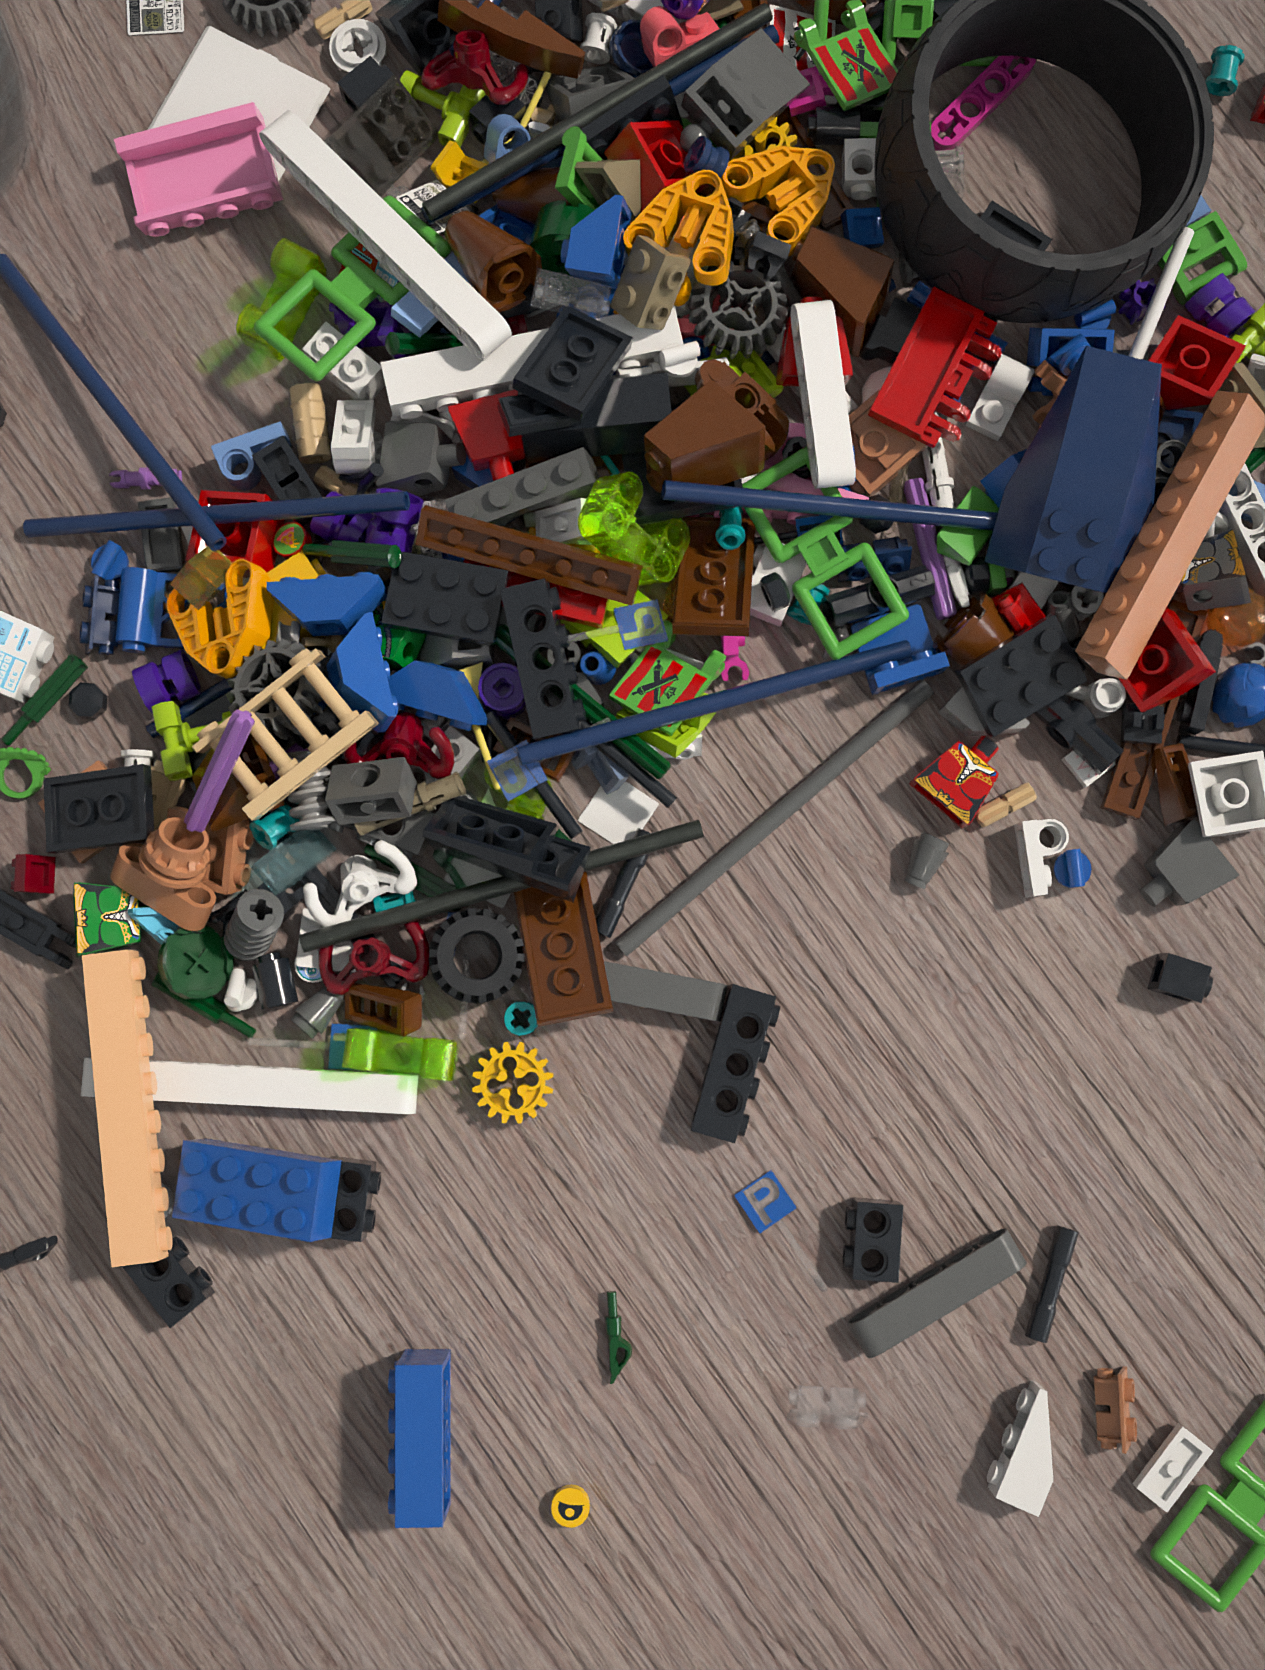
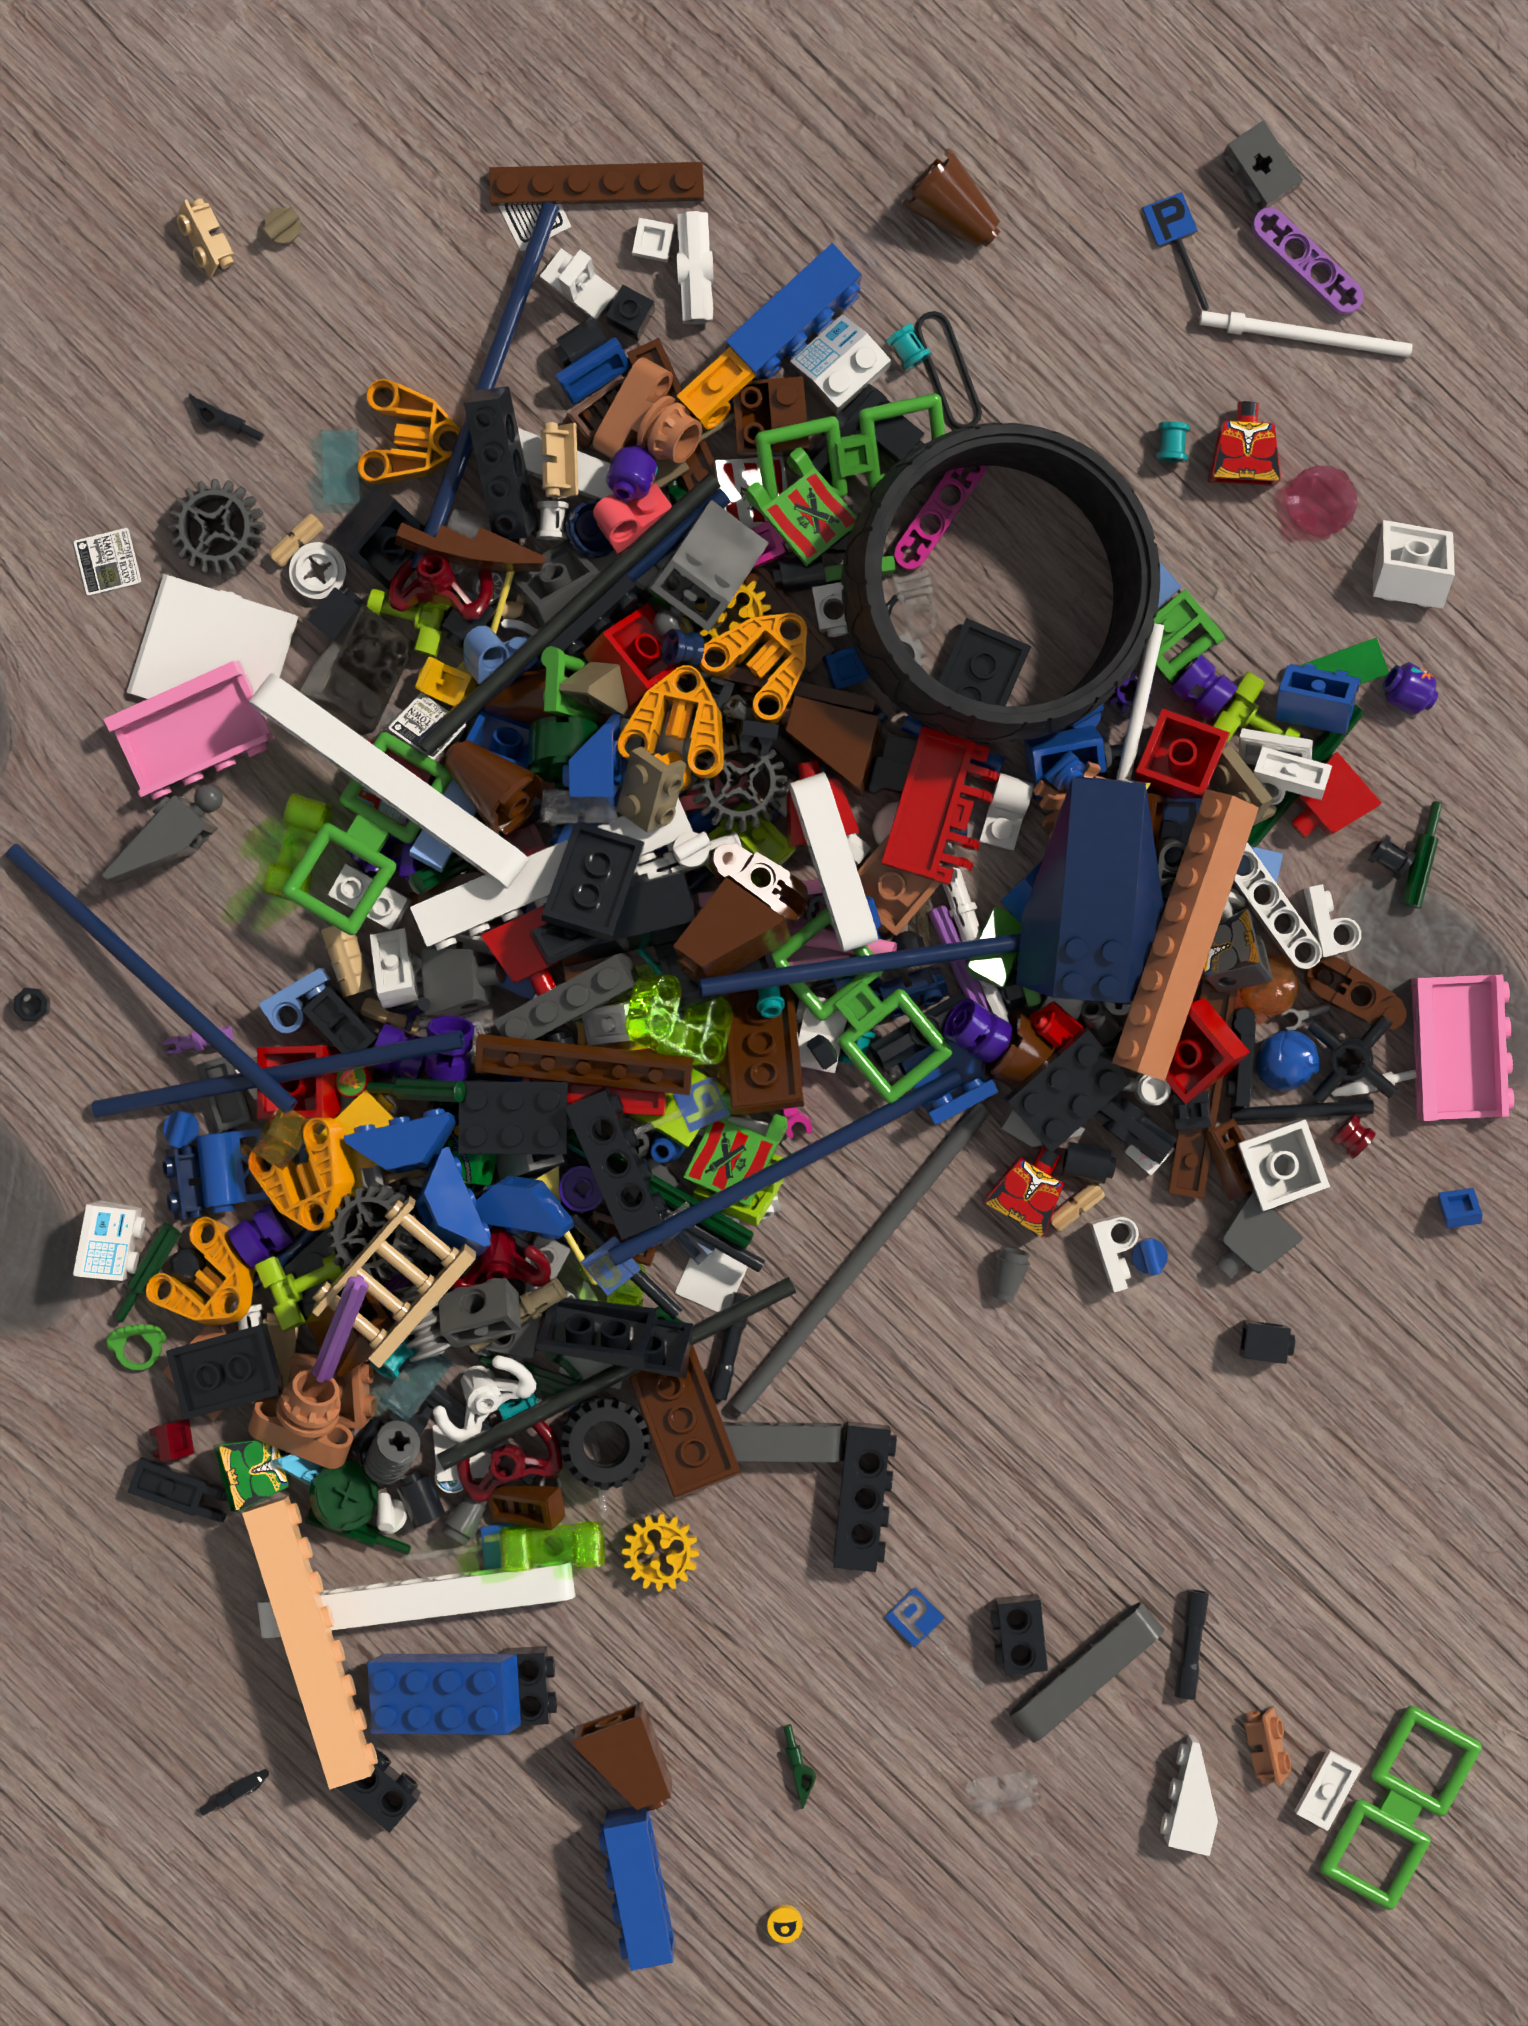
camera: 10 degrees left, 5 degrees up
teal bush [504,1002,538,1036] -> none
none -> dark grey slope [102,784,223,882]
none -> light orange connector [146,1217,255,1327]
none -> reddish brown slope [573,1702,673,1811]
none -> dark purple wheel [944,998,1012,1063]
none -> black brick [1061,1141,1116,1184]

